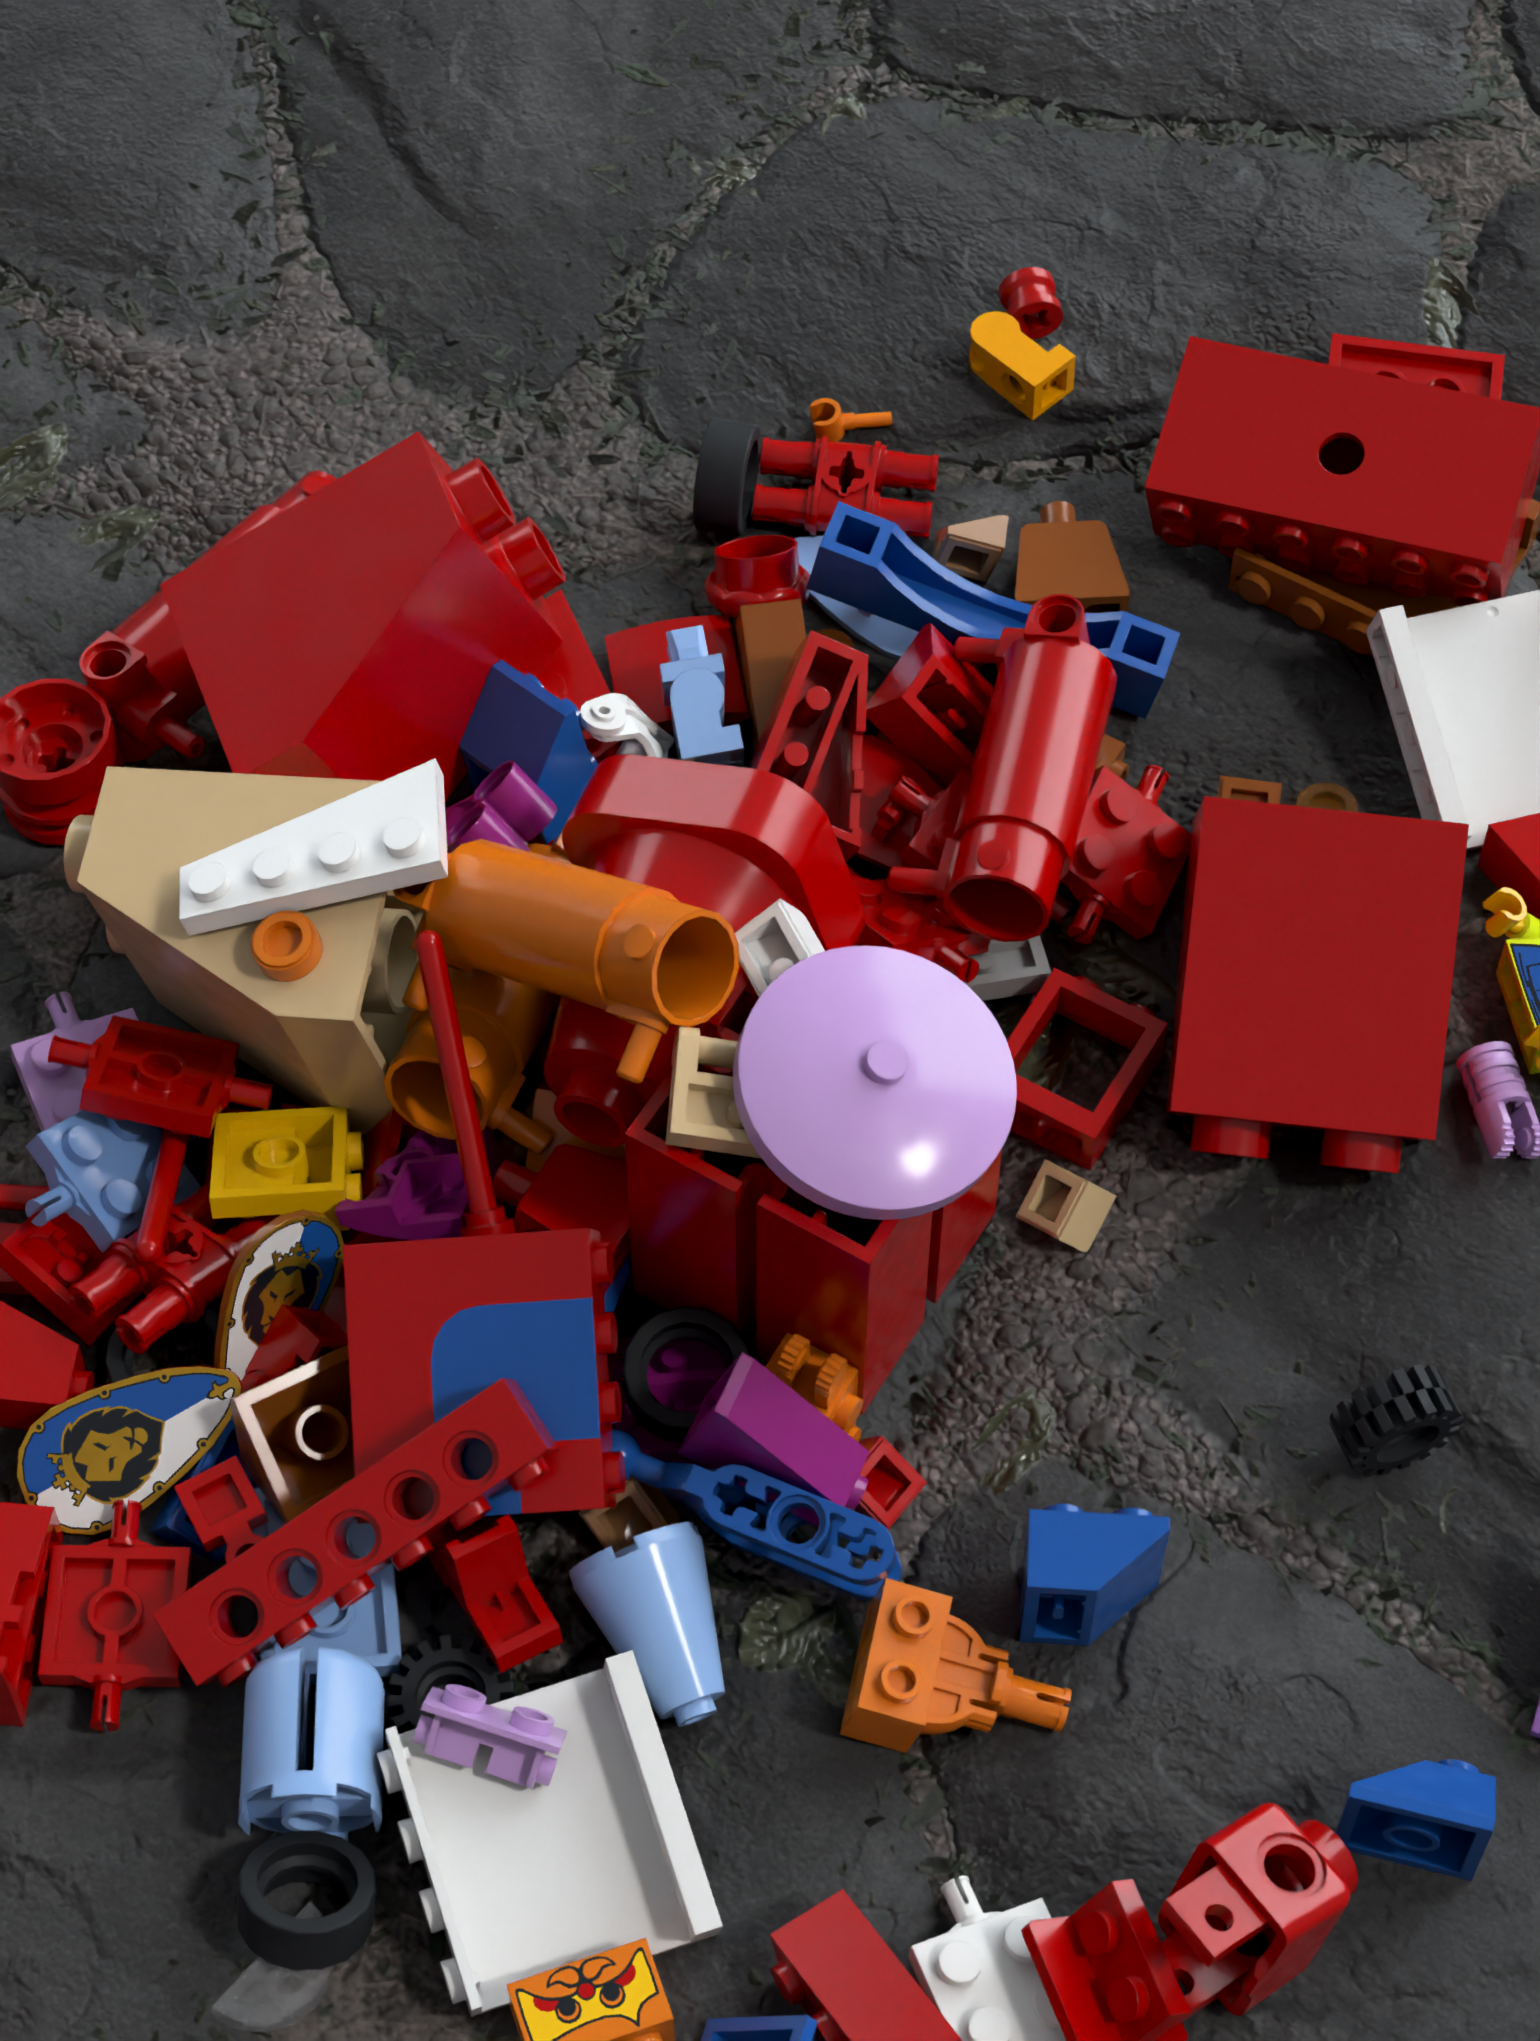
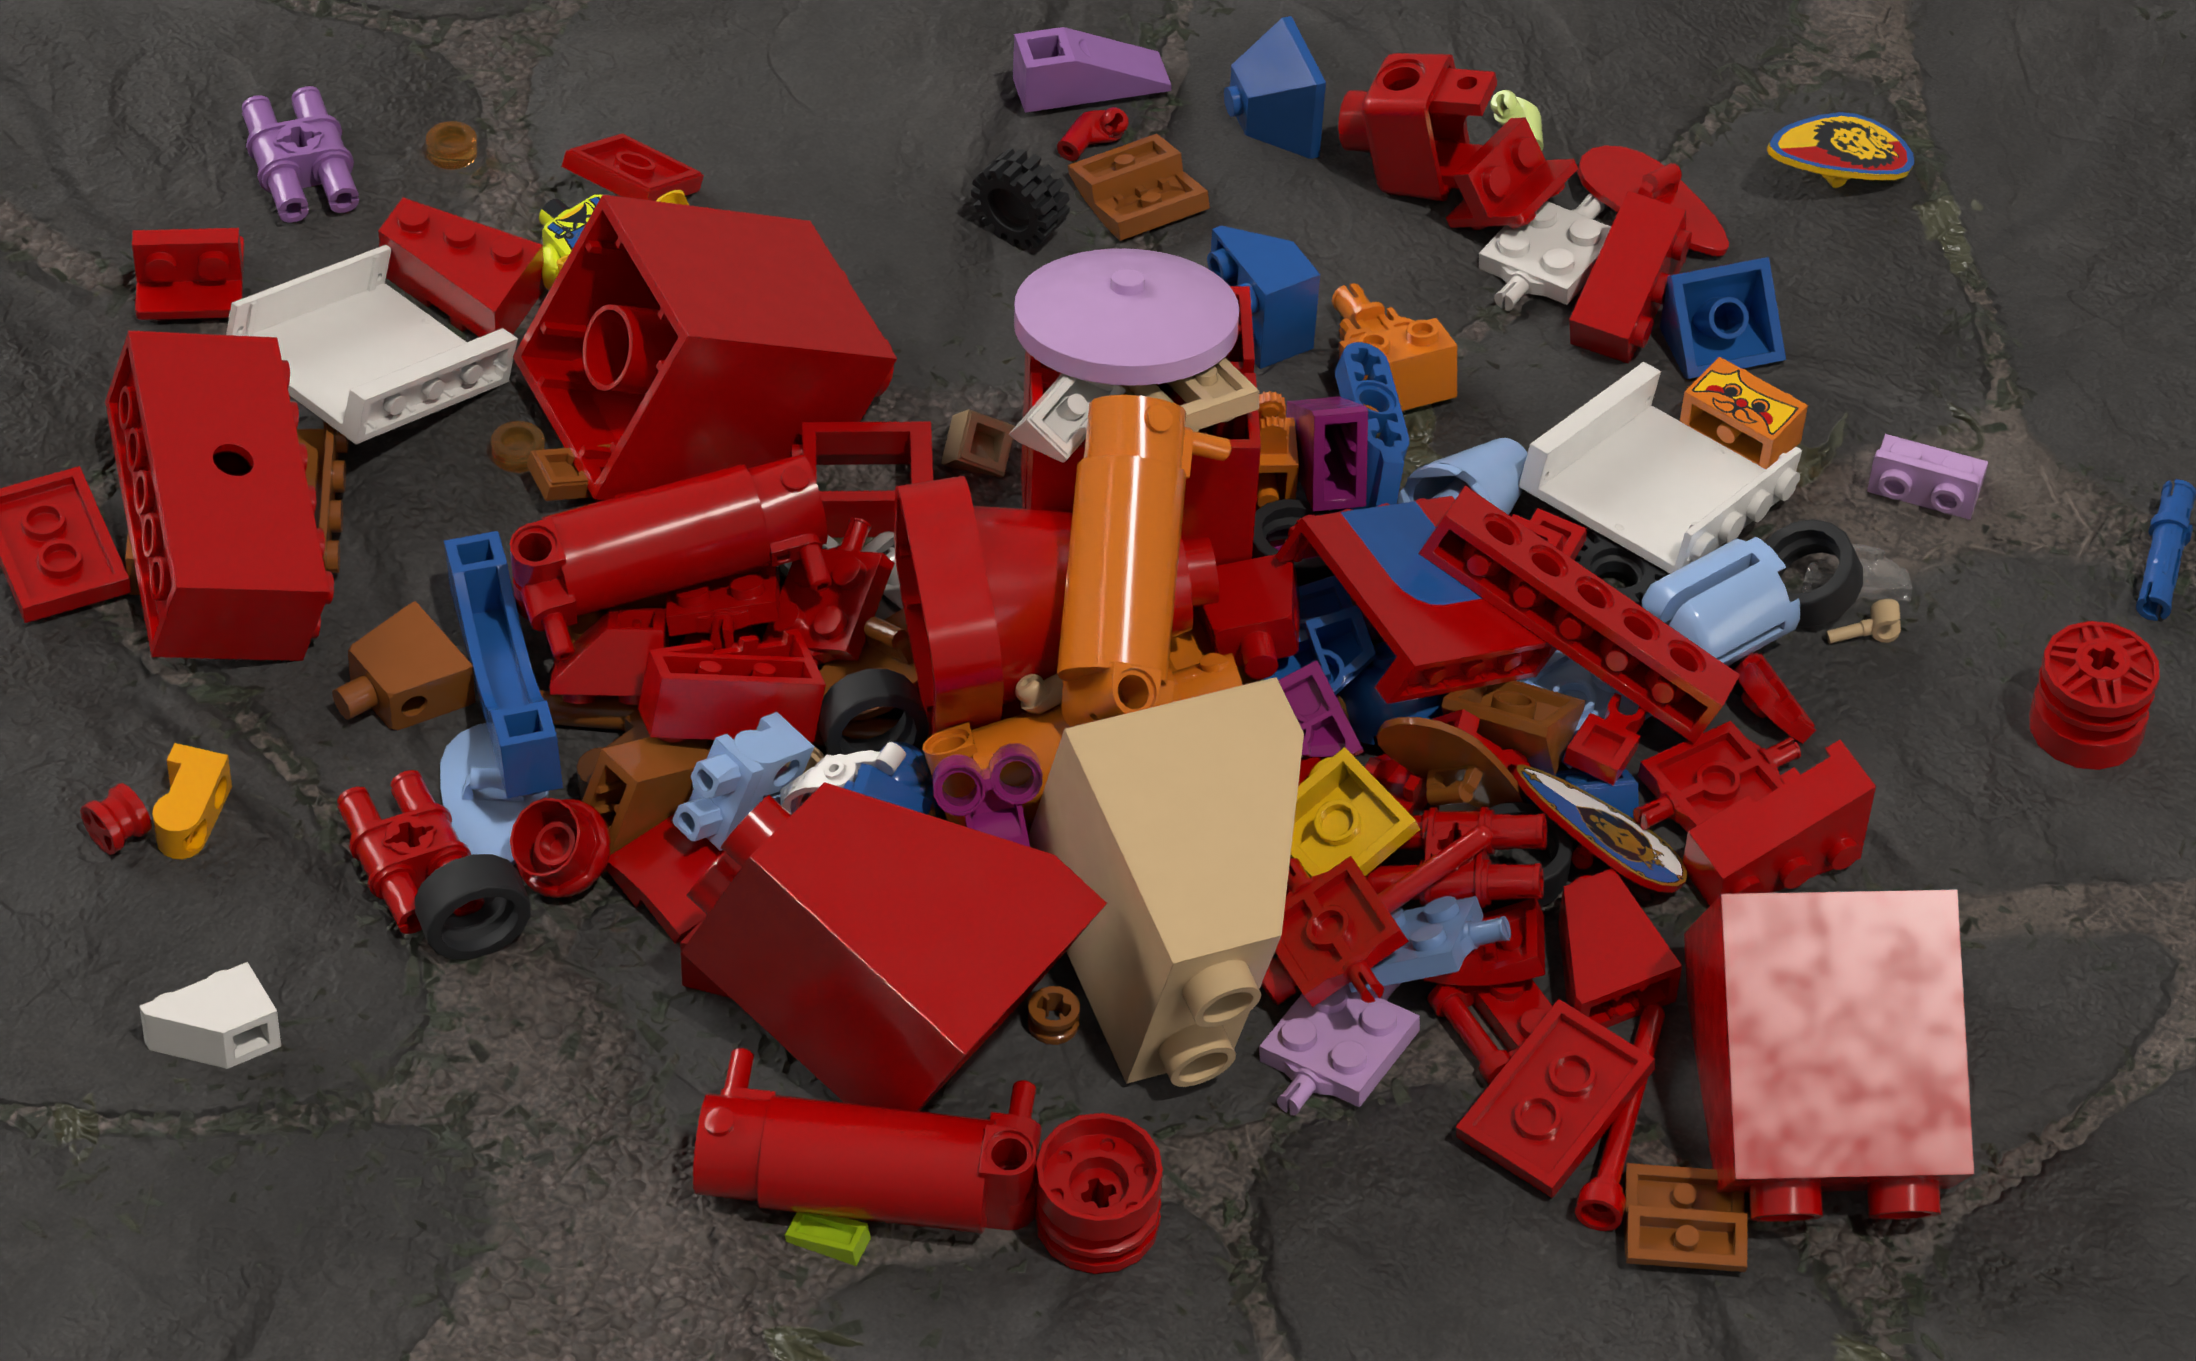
camera: 125 degrees left, 10 degrees down
white wing [179,758,448,936] -> none
orange tile [250,910,323,982] -> none
lavender hinge [413,1684,567,1789] -> none
red piece [415,930,516,1237] -> none
orange hand [809,398,892,442] -> none
medium nougat slope [932,515,1009,582] -> none
none -> white slope [139,962,281,1069]
none -> red arm [1057,107,1129,161]
none -> dark orange slope [1068,134,1210,241]
none -> red plate [1735,653,1816,743]
none -> tan hand [1826,599,1901,644]

